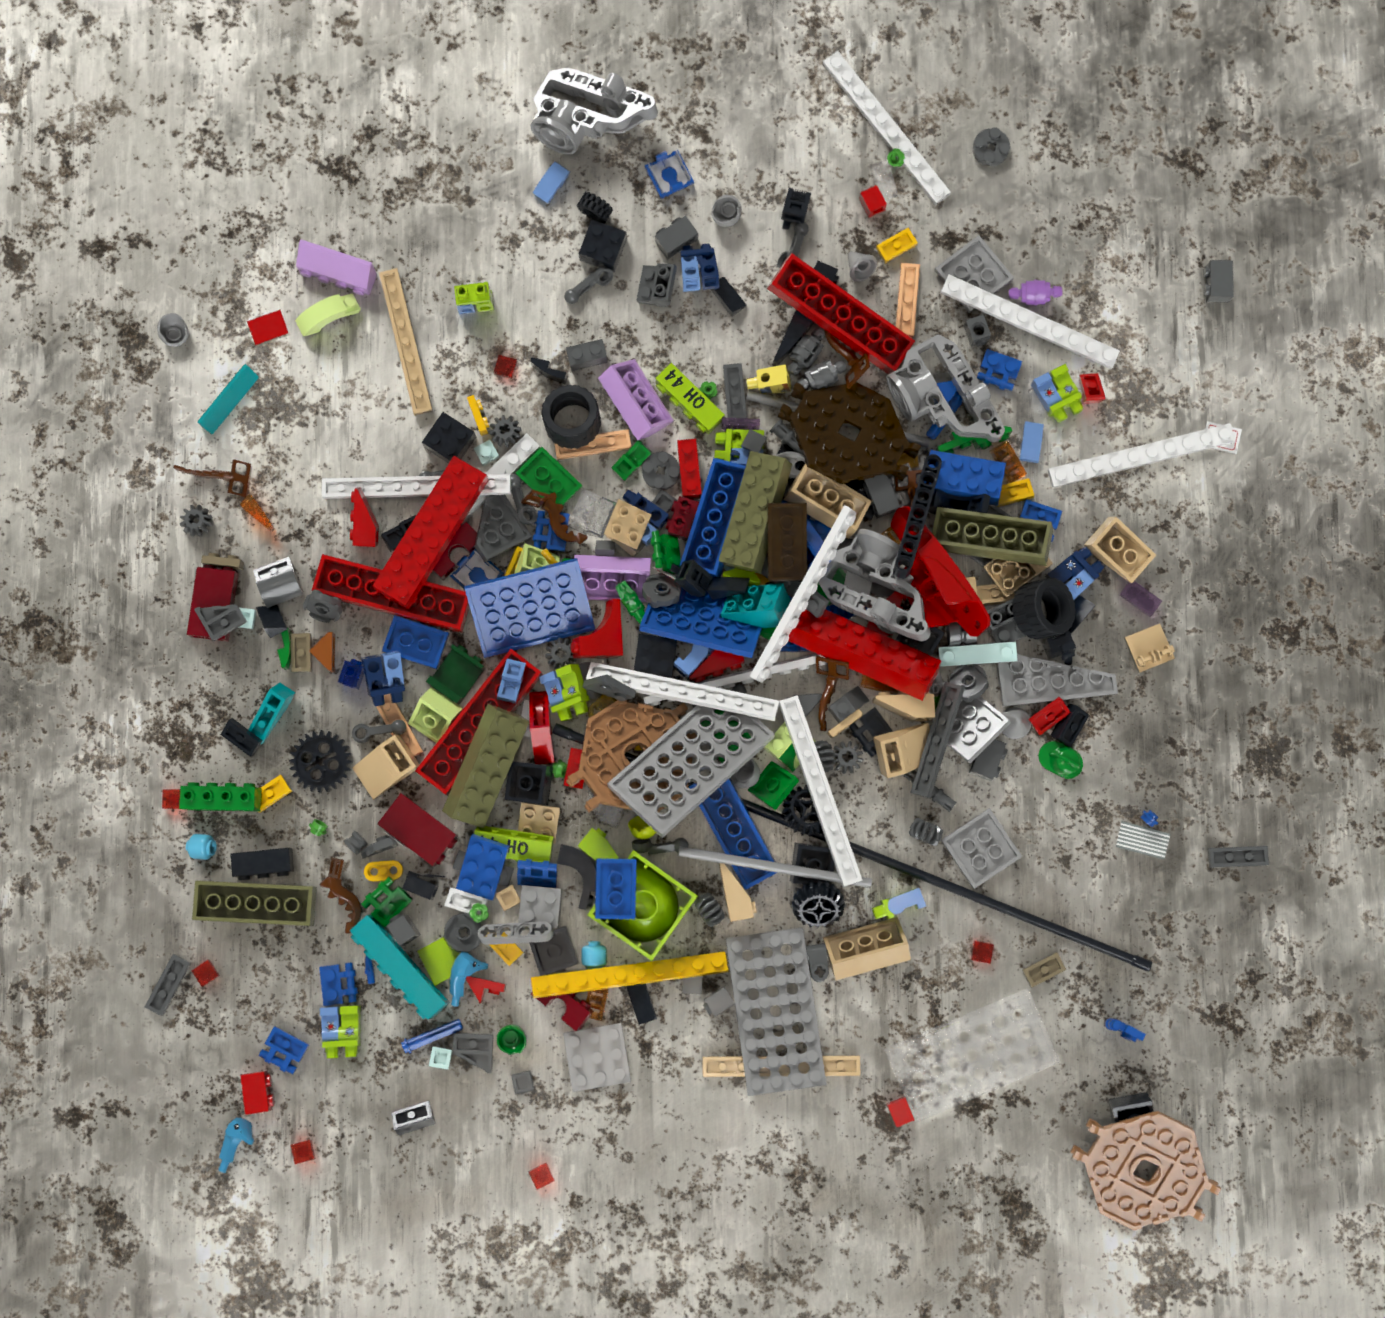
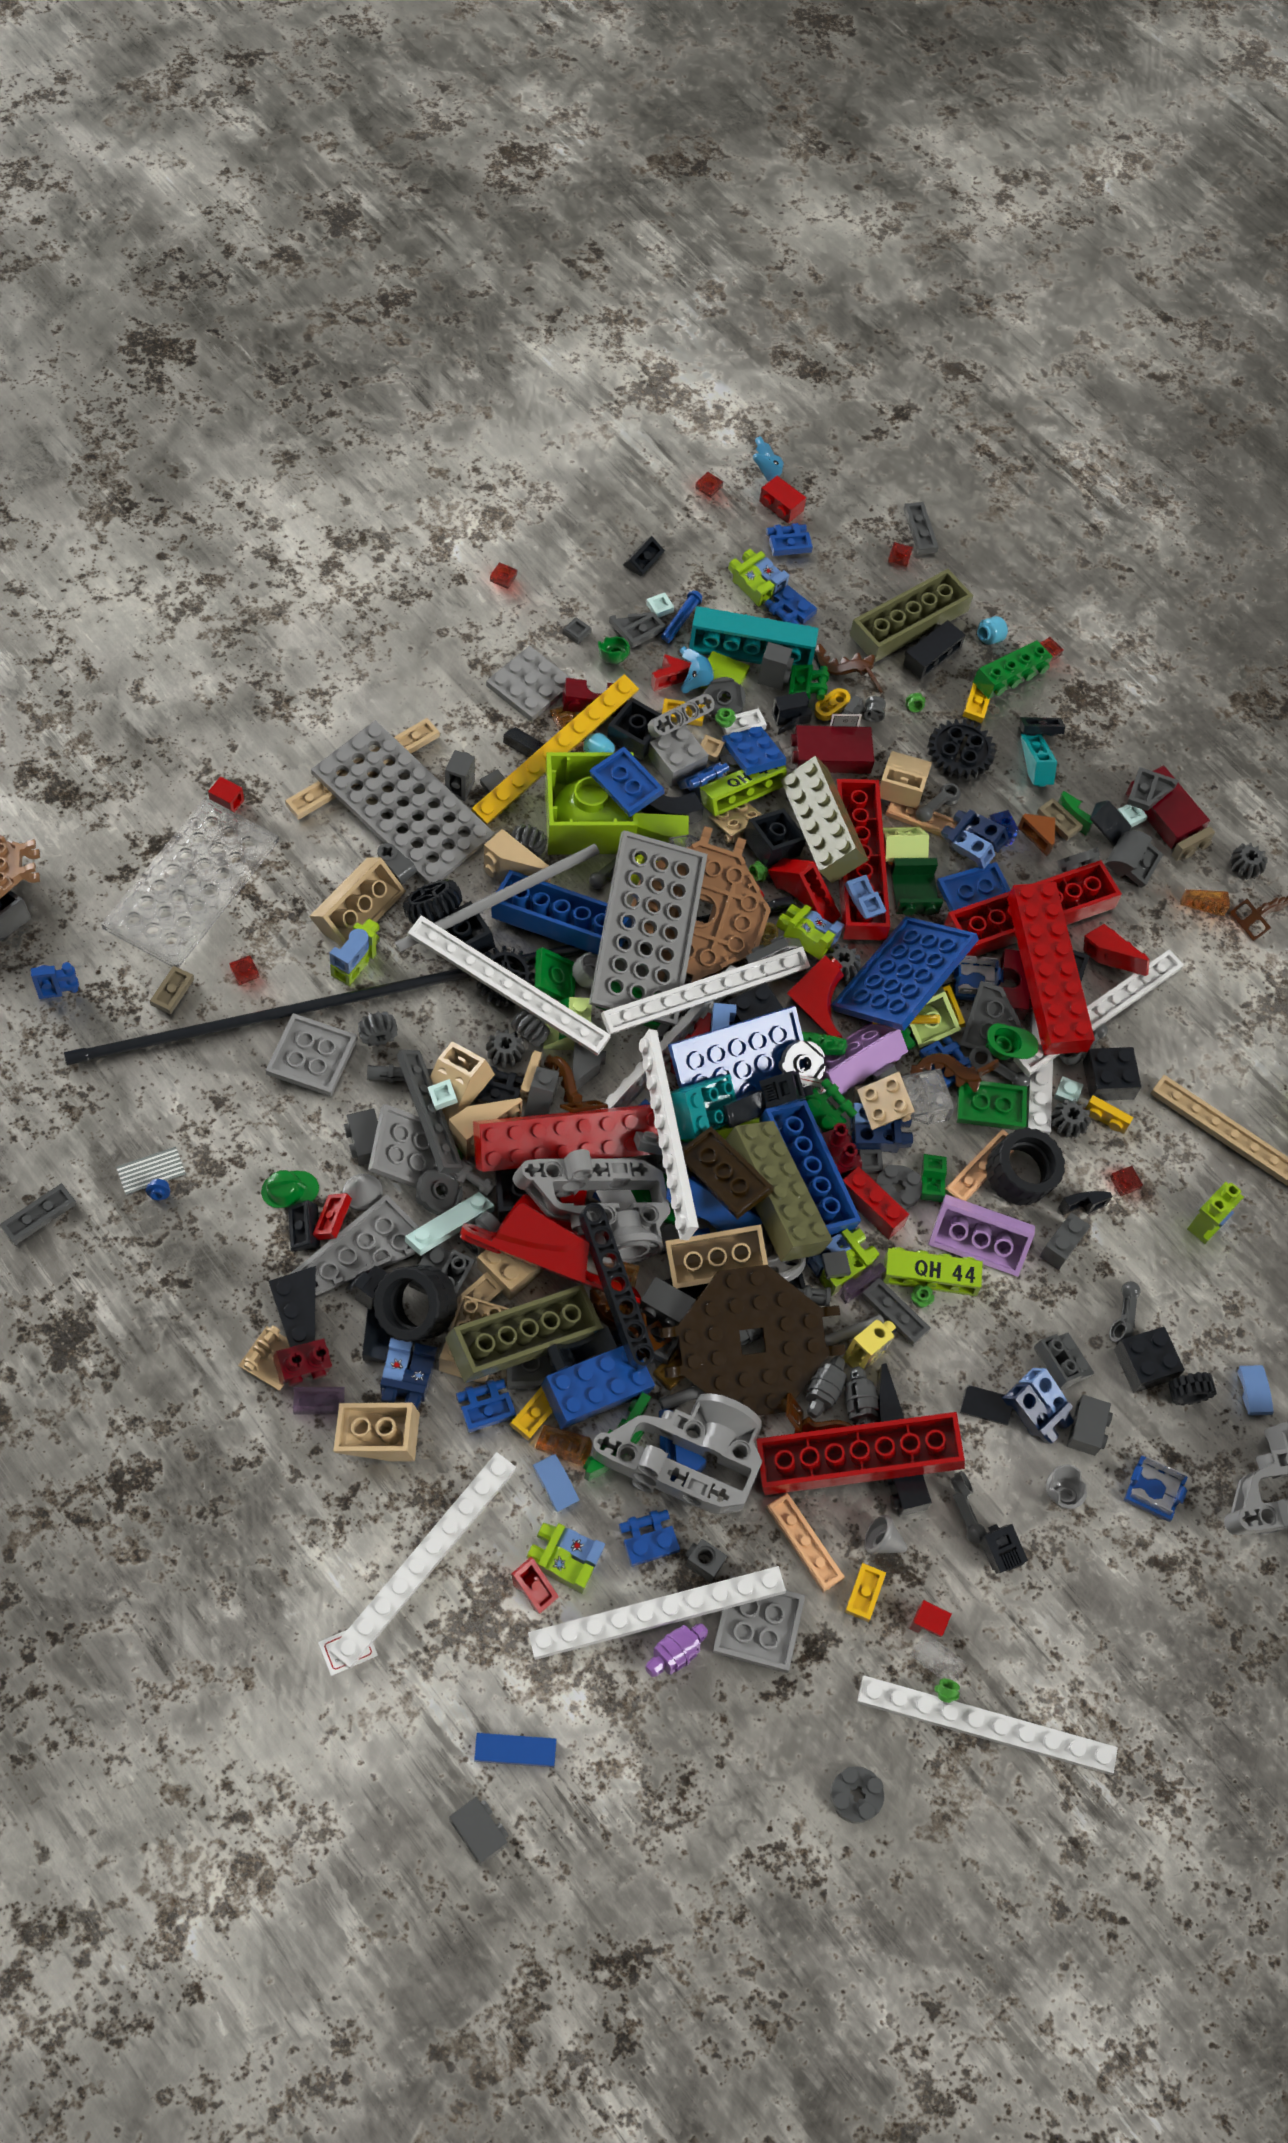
camera: 135 degrees right, 20 degrees down
none -> black wing [268,1266,316,1347]
none -> dark red brick [273,1338,332,1386]
none -> light aqua plate [428,1079,458,1111]
none -> blue tile [474,1733,556,1768]
none -> green piece [986,1023,1039,1060]

